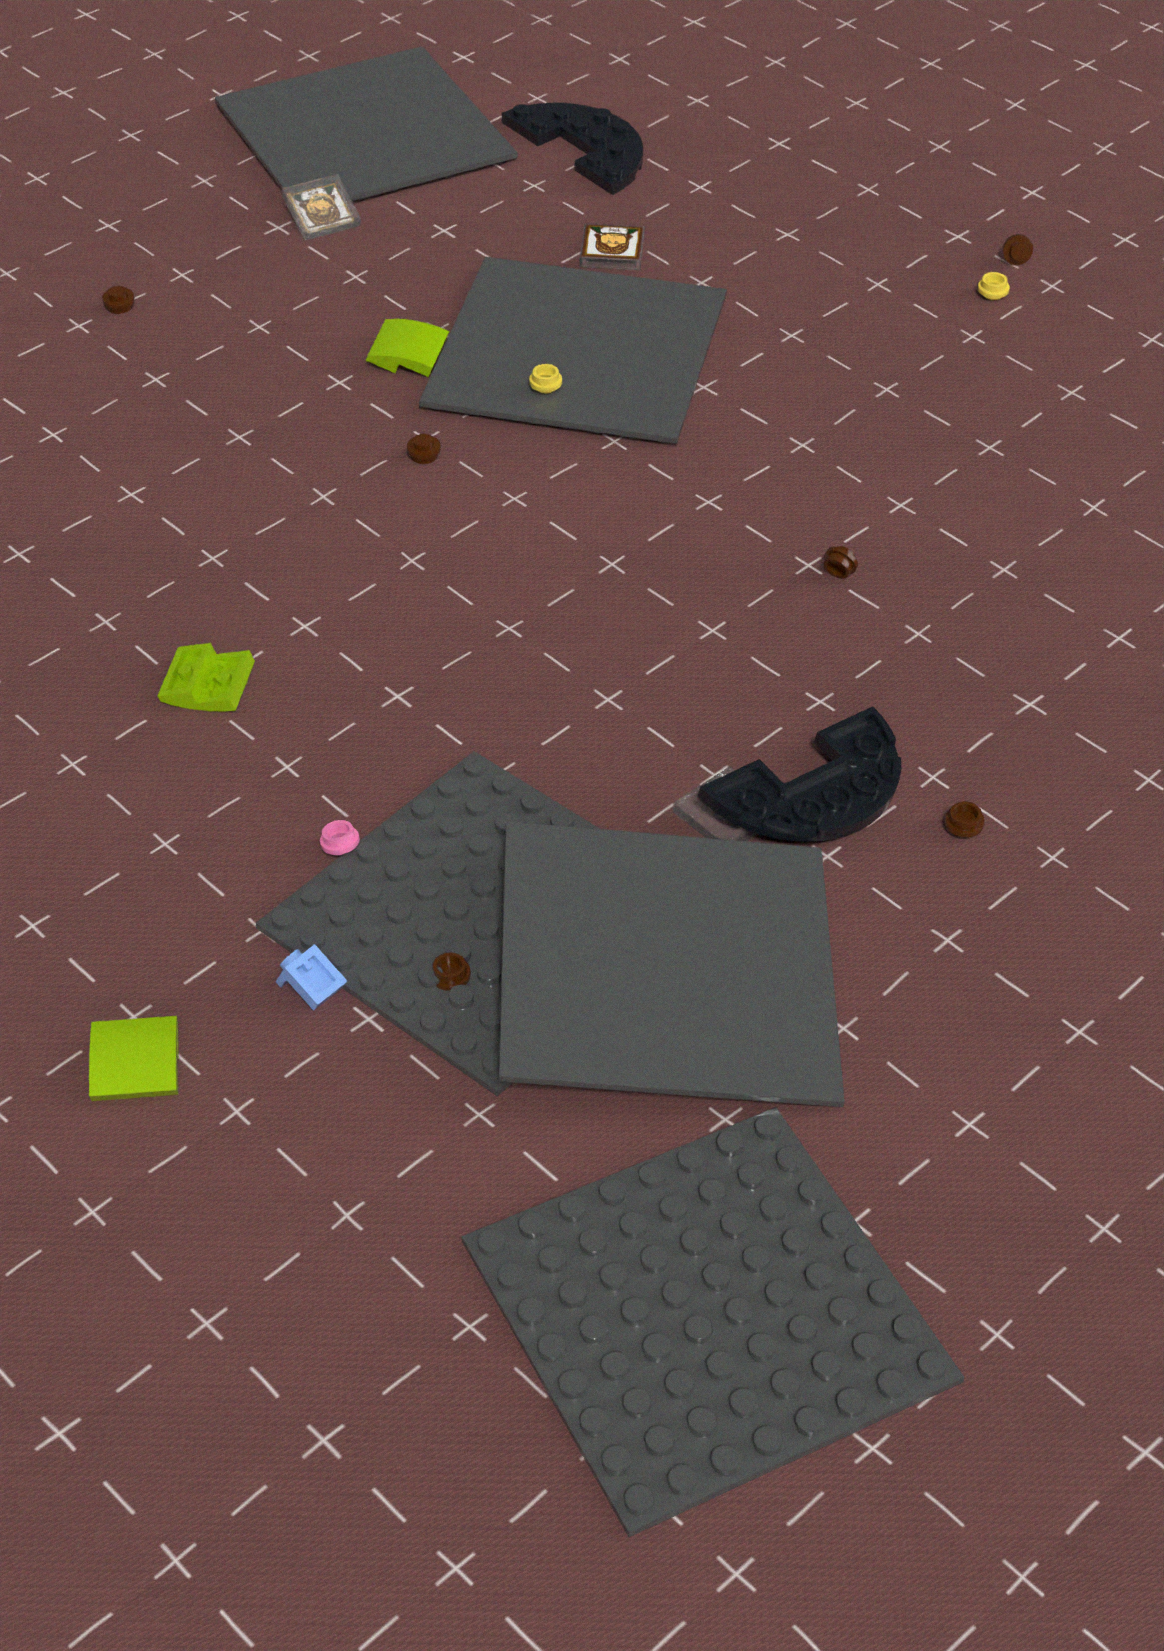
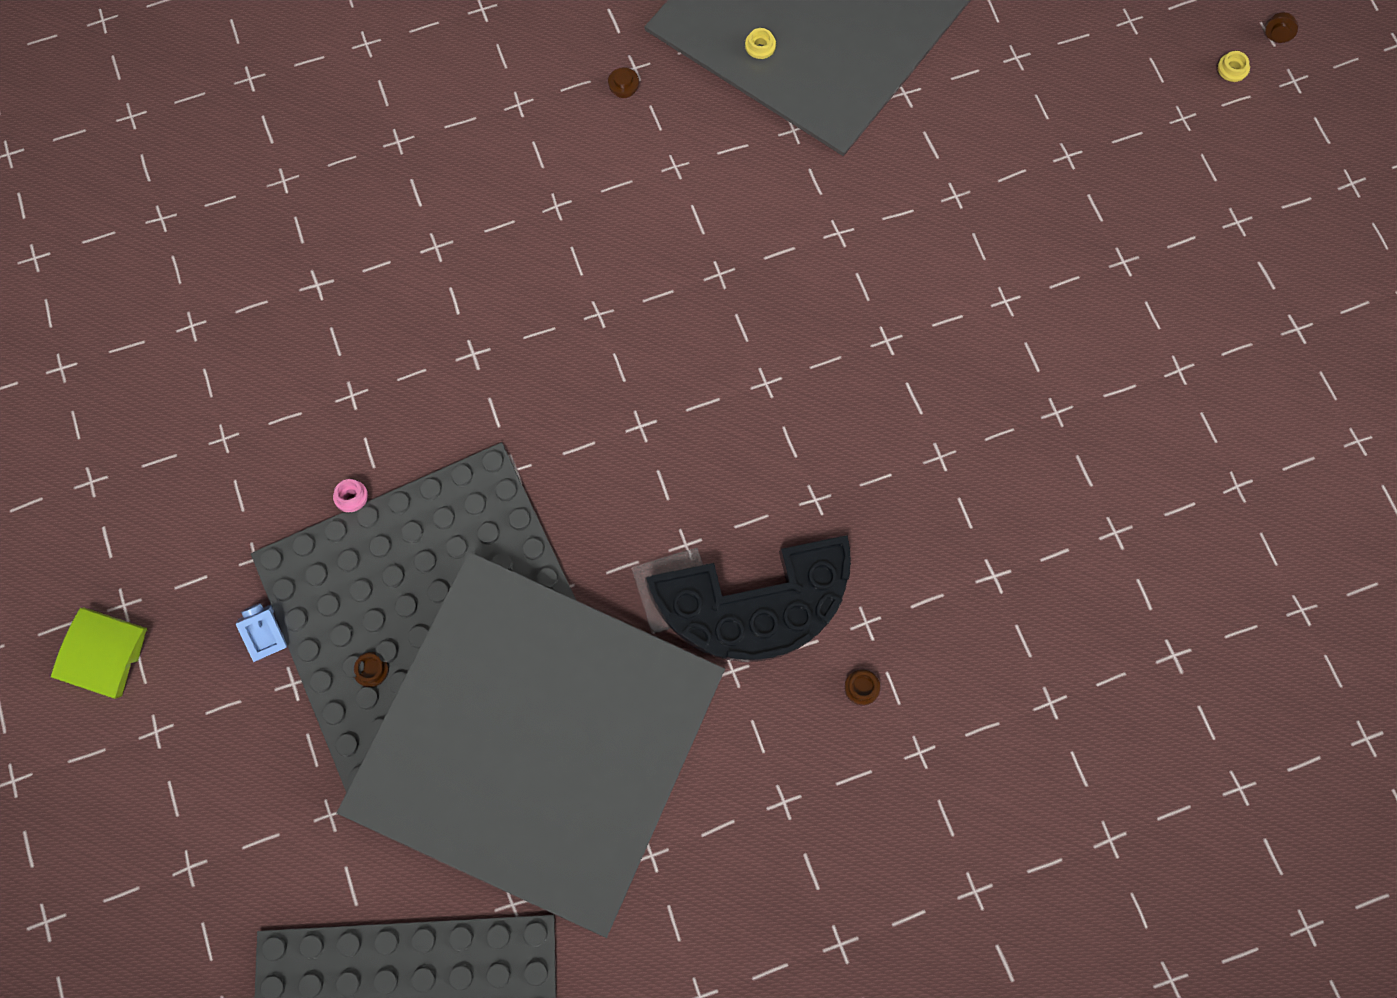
camera: 25 degrees right, 25 degrees up
lime slope [158,643,255,712] -> none
reddish brown plate [823,546,858,579] -> none

